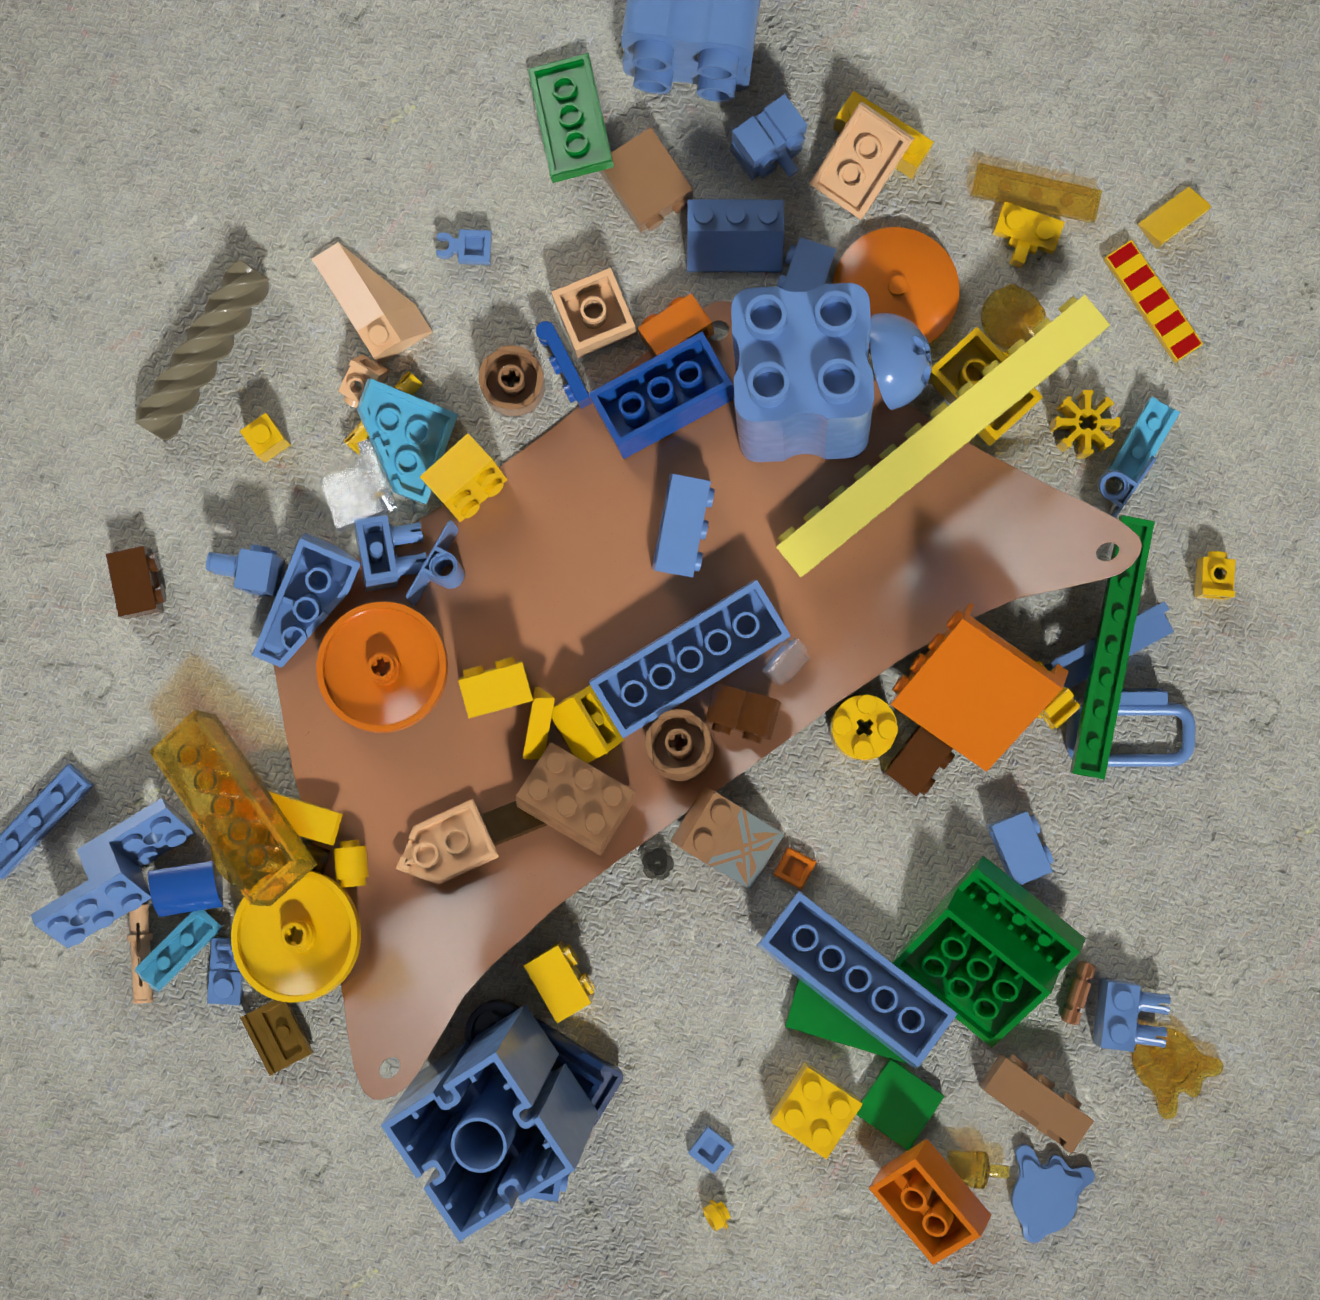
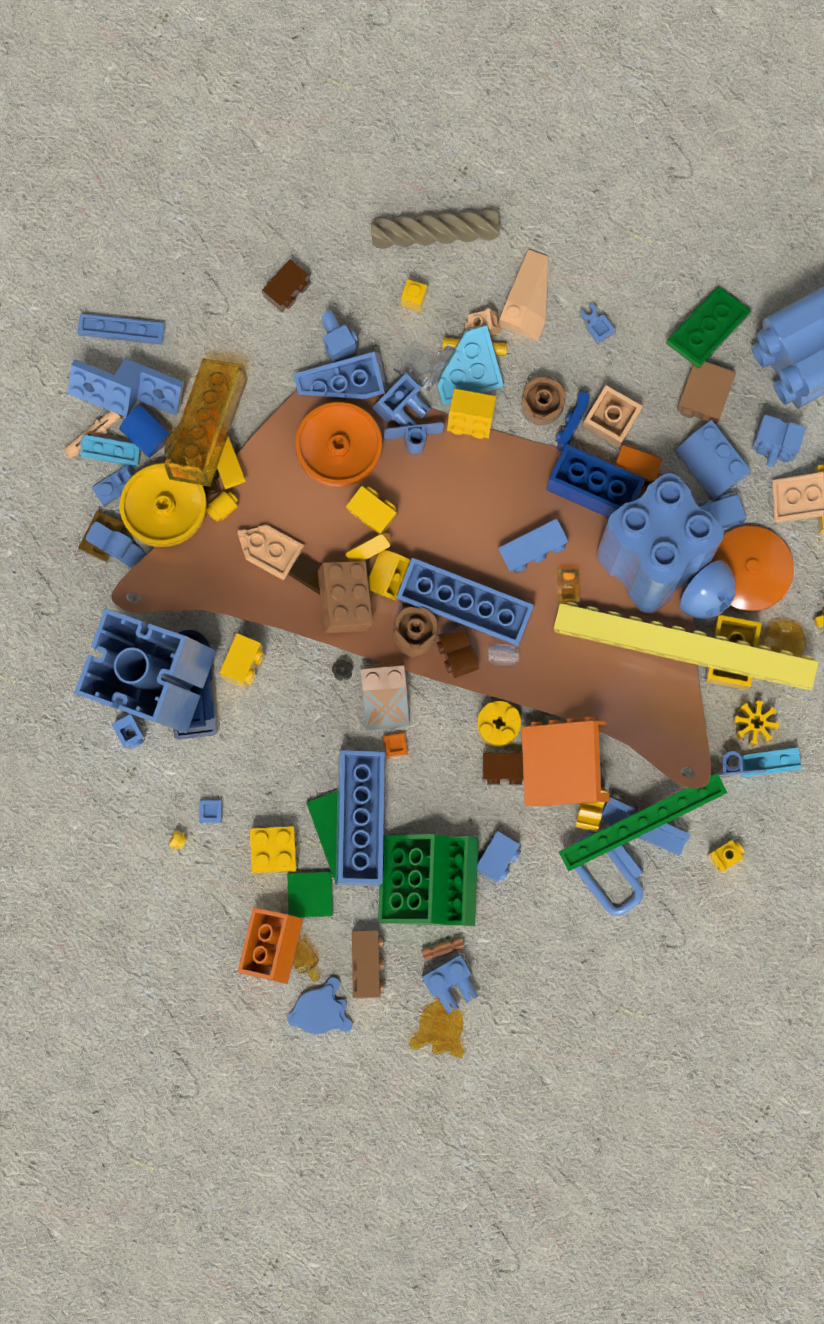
camera: 50 degrees right, 5 degrees down
none -> medium blue piece [85,522,145,568]
none -> clear yellow brick [557,569,580,603]

